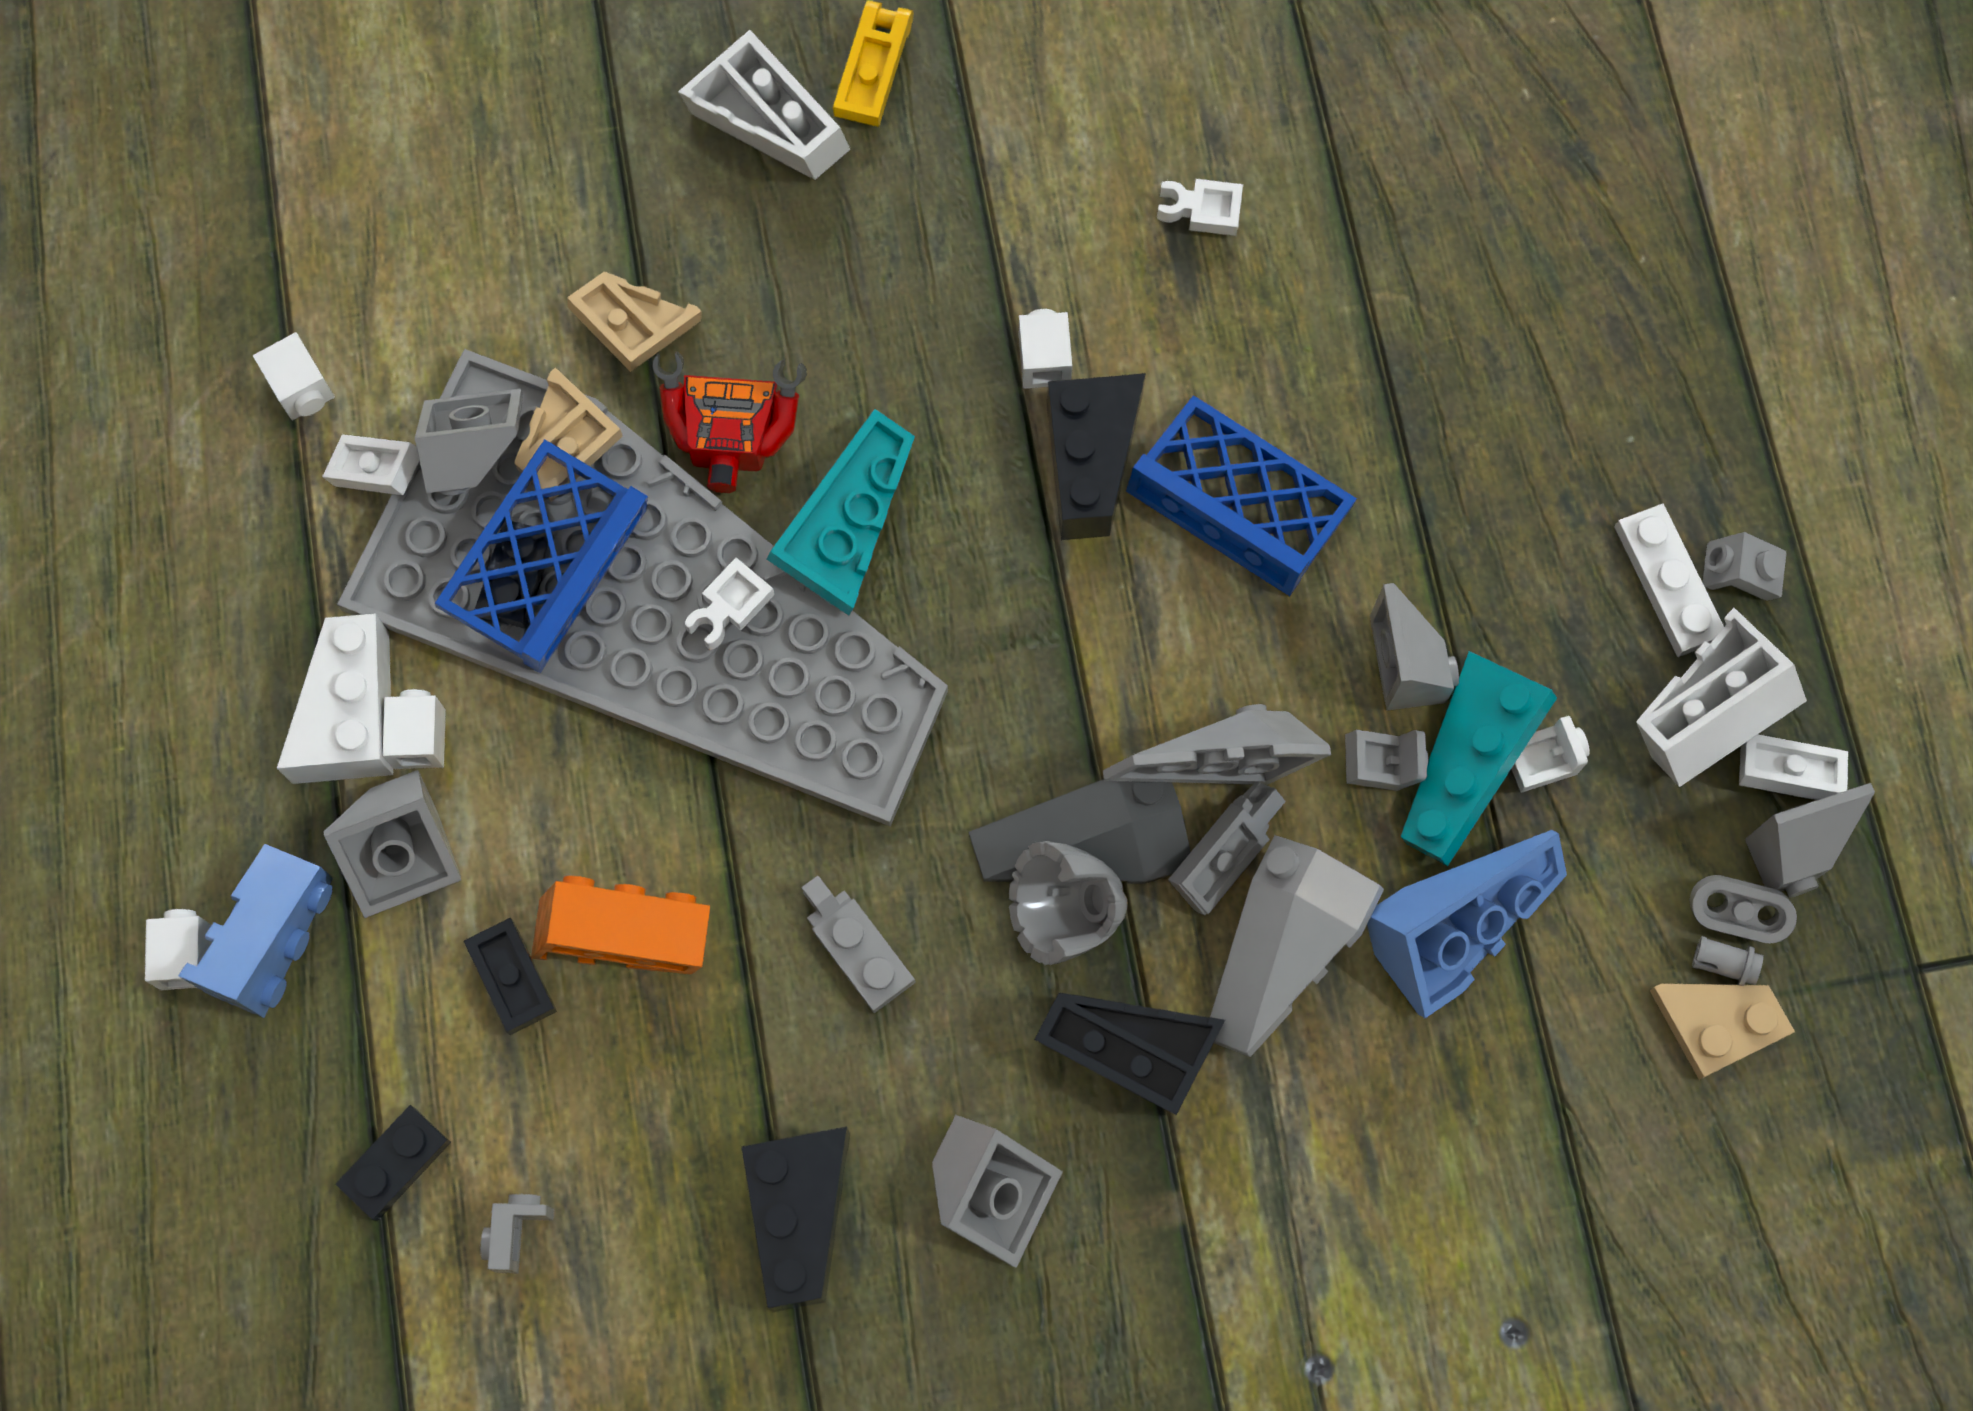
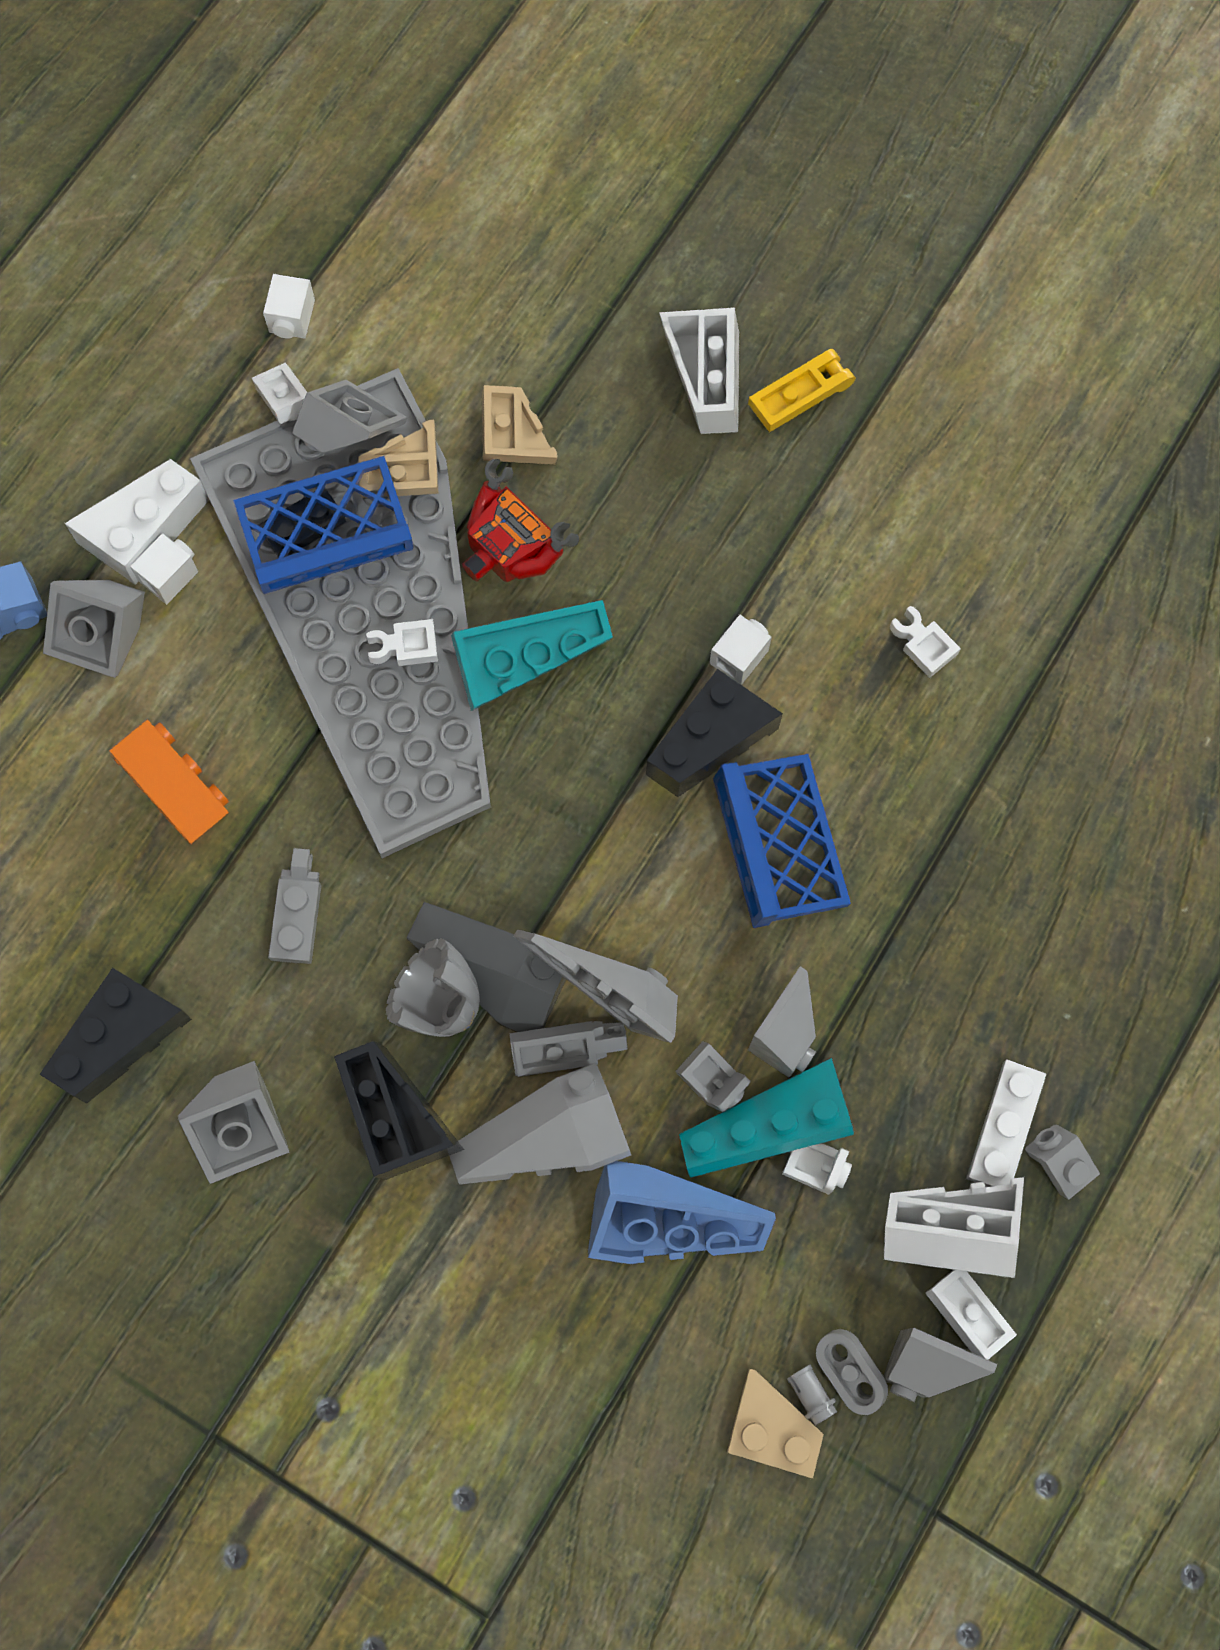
camera: 40 degrees right, 0 degrees up
black plate [464,917,557,1035] -> none

